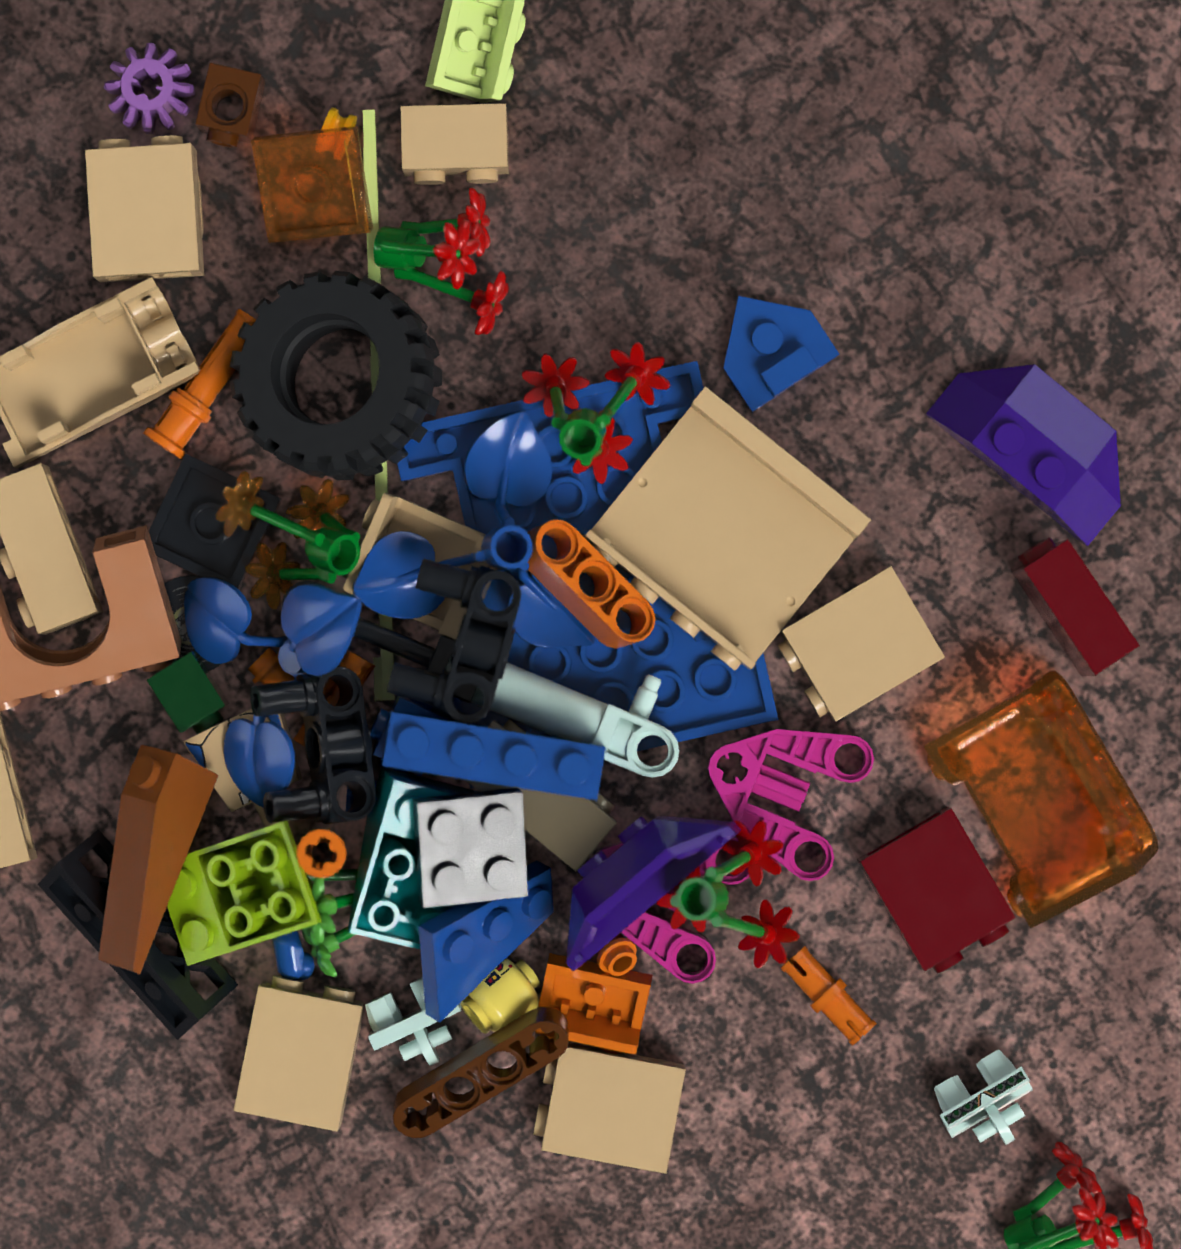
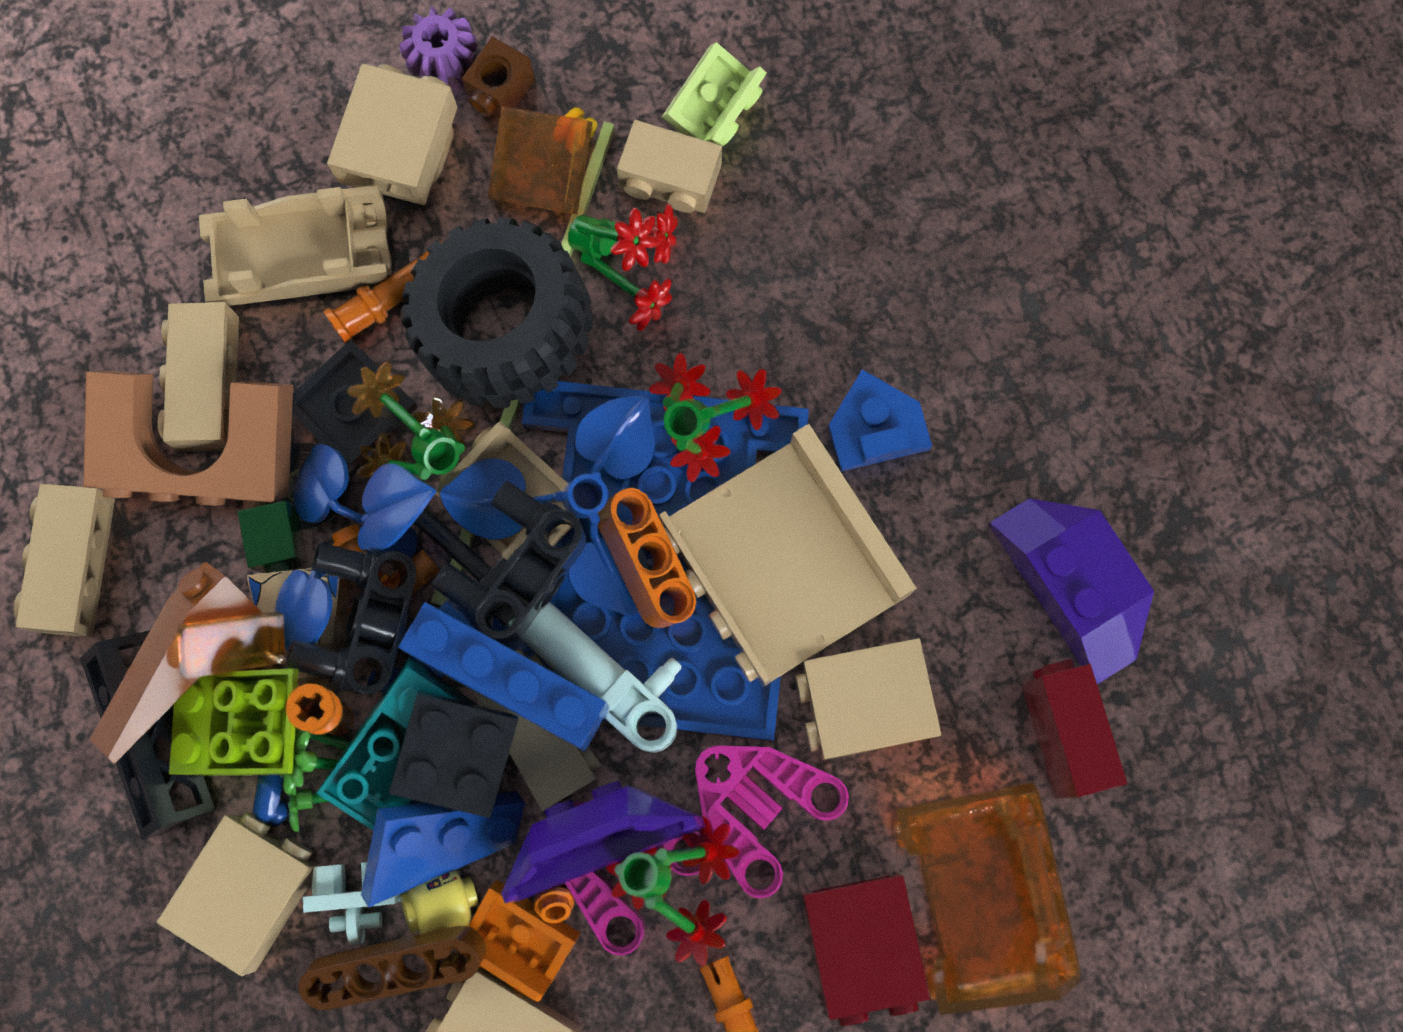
camera: 15 degrees right, 10 degrees down
none -> clear orange tile [177,611,285,679]

